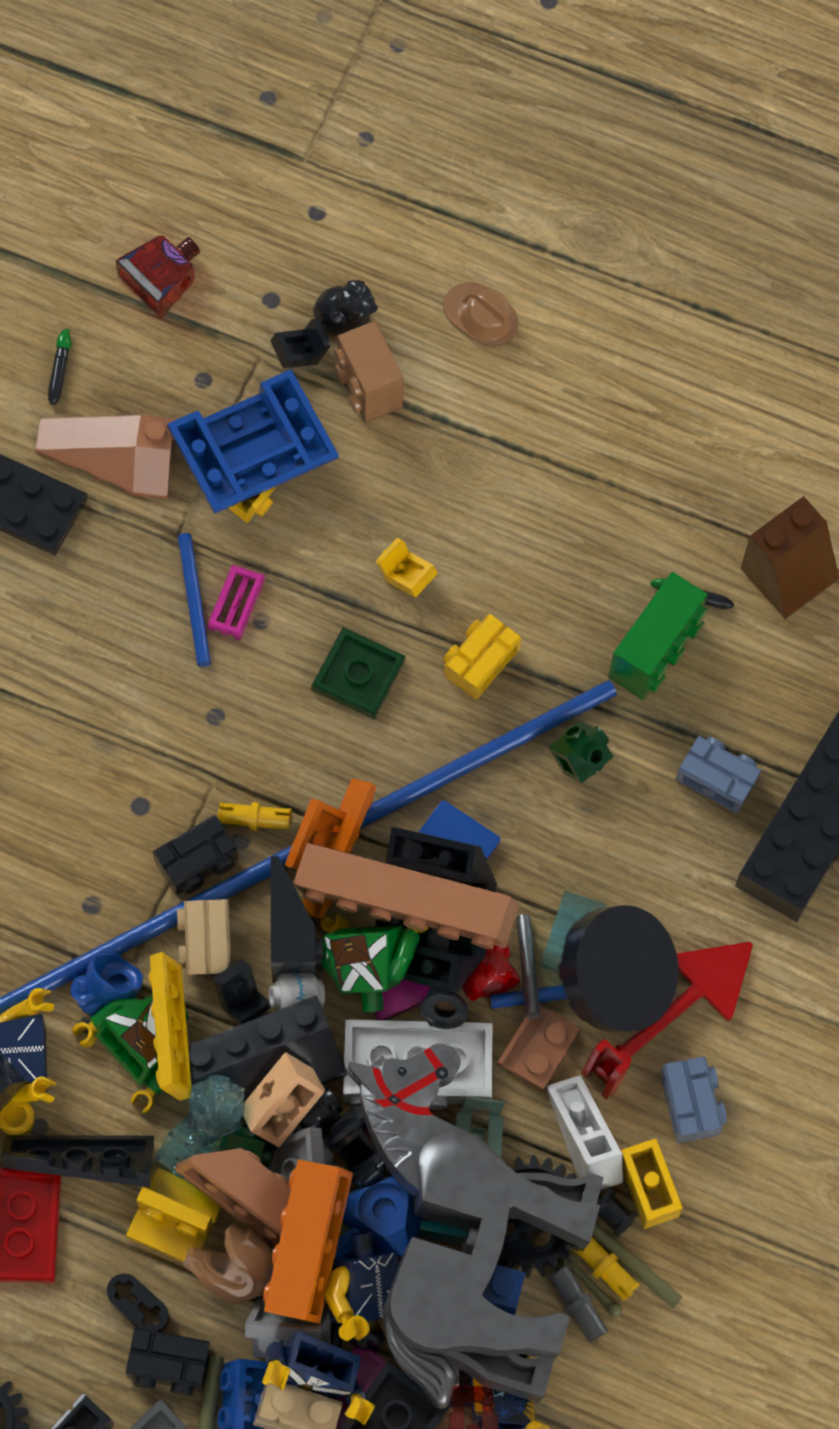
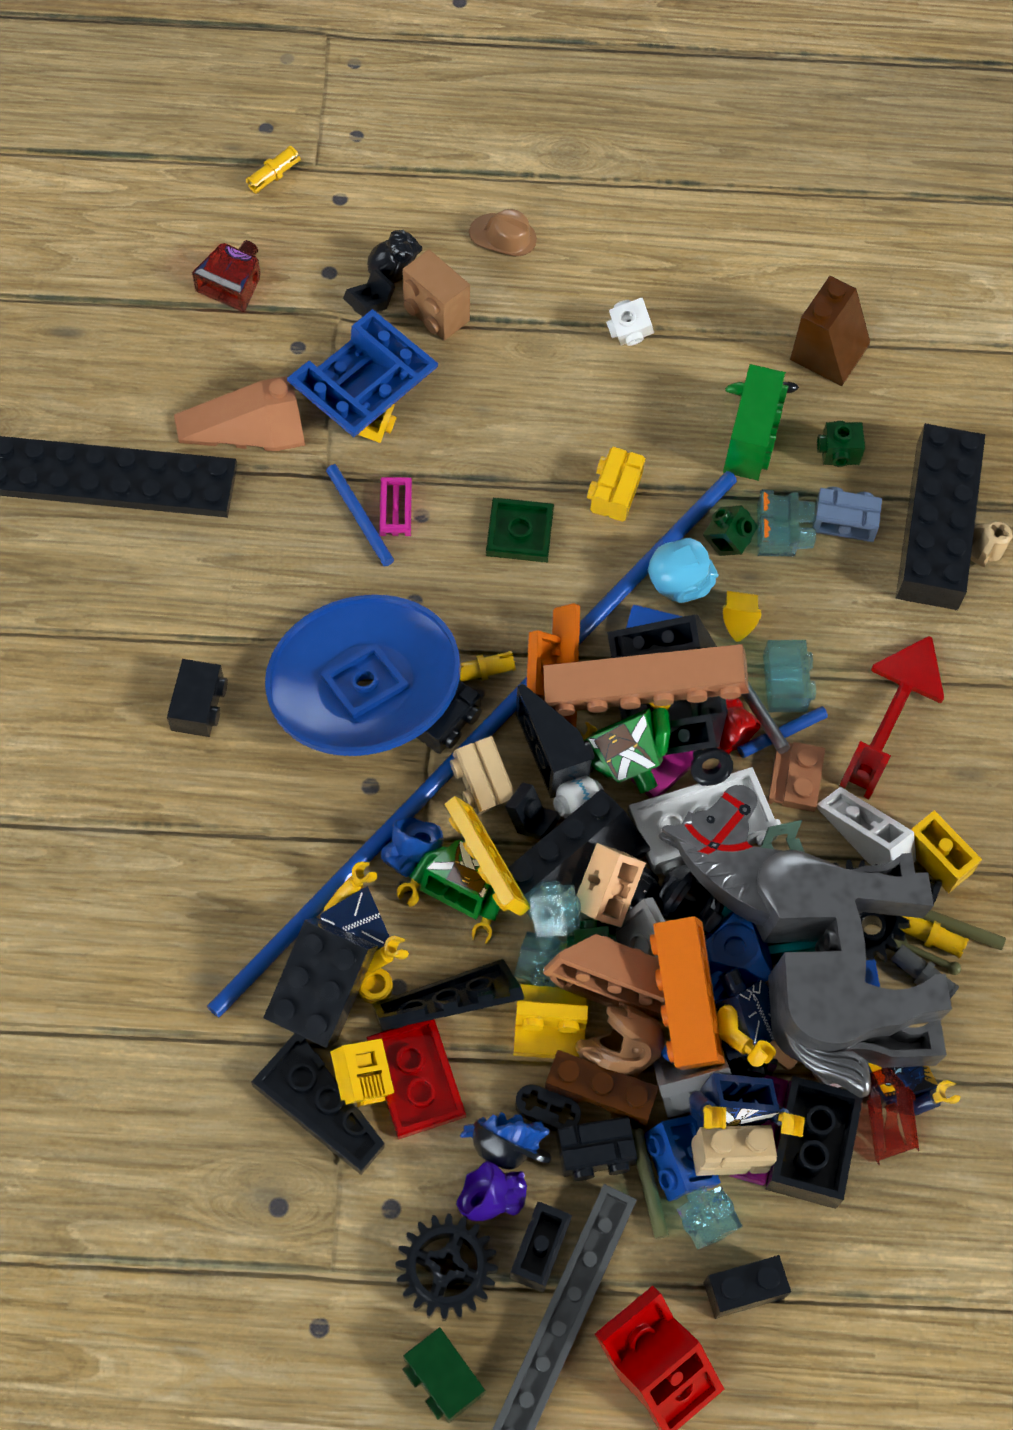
camera: 20 degrees left, 5 degrees down
black piece [48,328,72,405] -> none
yellow bracket [376,538,438,598] -> none
black piece [558,905,679,1032] -> none
sand blue brick [660,1056,727,1143] -> none
none -> yellow pin [245,146,301,194]
none -> blue dish [265,595,461,756]
none -> dark purple hair [456,1161,527,1221]
none -> hair [460,1112,552,1170]
none -> reddish brown arch [545,1050,659,1130]
none -> white brick [606,298,654,346]
none -> medium azure helmet [648,538,719,603]
none -> yellow tile [723,591,762,642]
none -> clear light blue hips [757,489,816,556]
none -> dark green brick [817,421,865,467]

